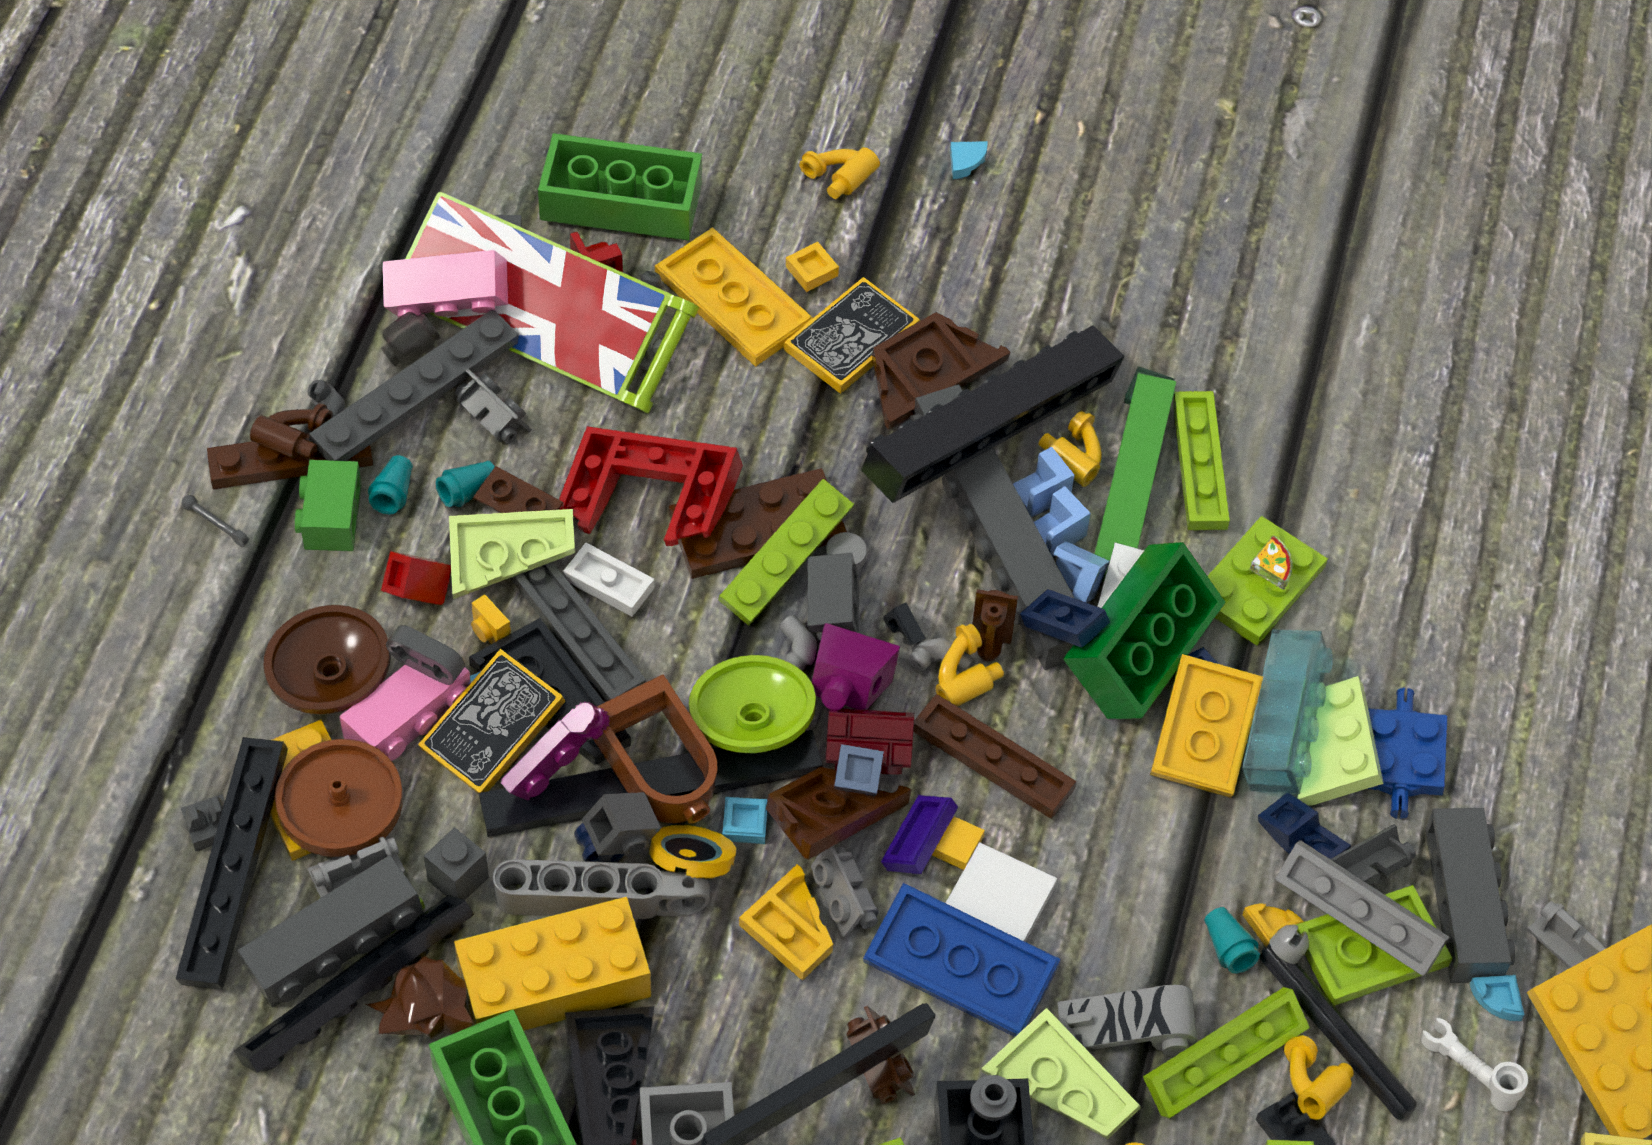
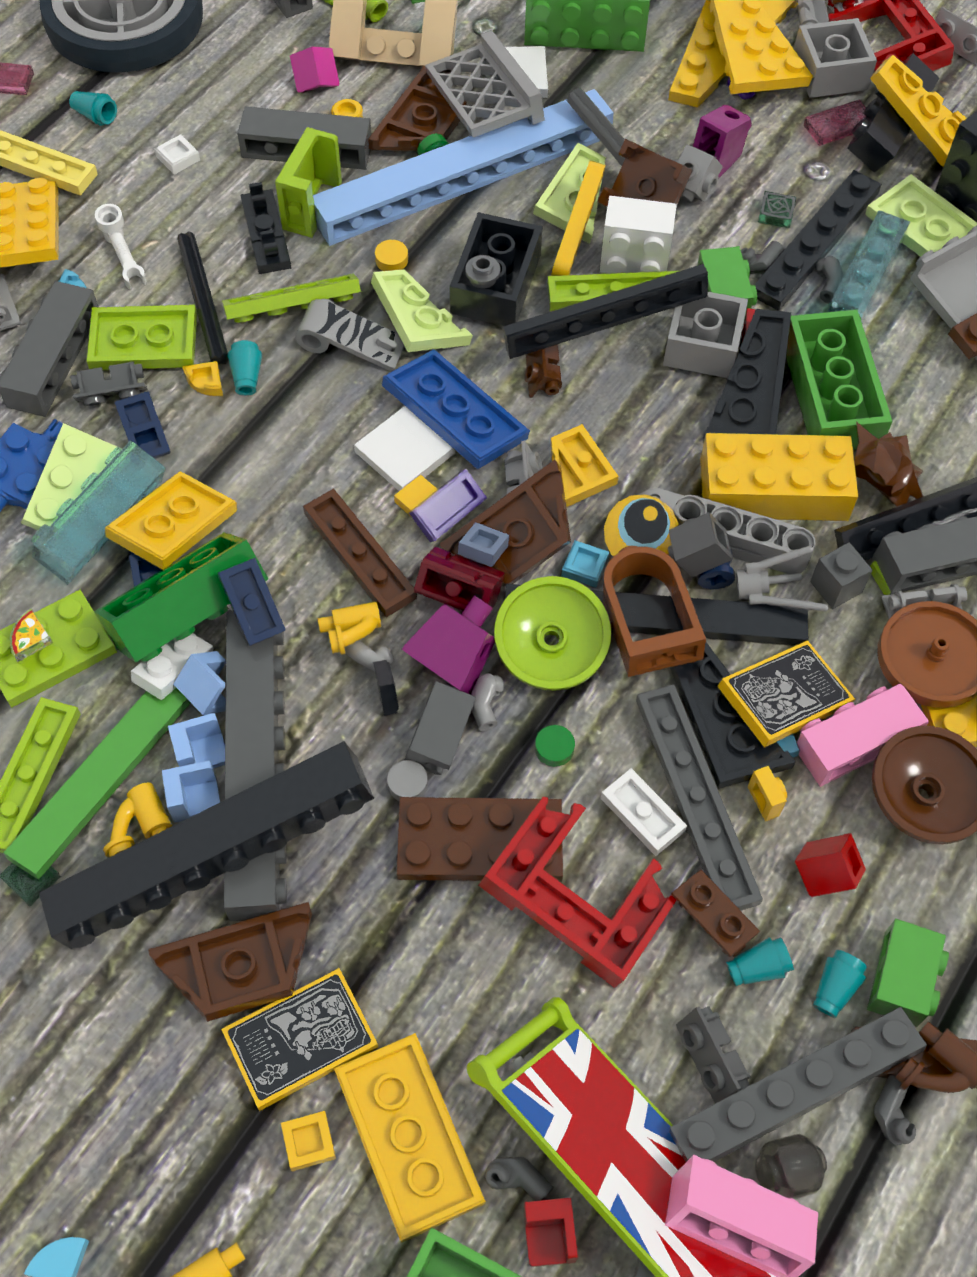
camera: 160 degrees left, 5 degrees up
dark grey beam [386,625,465,685] -> none
yellowish green wing [449,509,575,599] -> none
magenta hinge [501,701,610,801] -> none
lime plate [718,479,854,626] -> none
reddish brown hinge [972,589,1018,662] -> none
light grey hinge [1269,925,1309,964] -> none
light grey plate [1275,841,1450,977] -> none
yellow plant [1284,1035,1354,1120] -> none
none -> green tile [535,725,575,767]
none -> light grey plant [736,546,829,611]

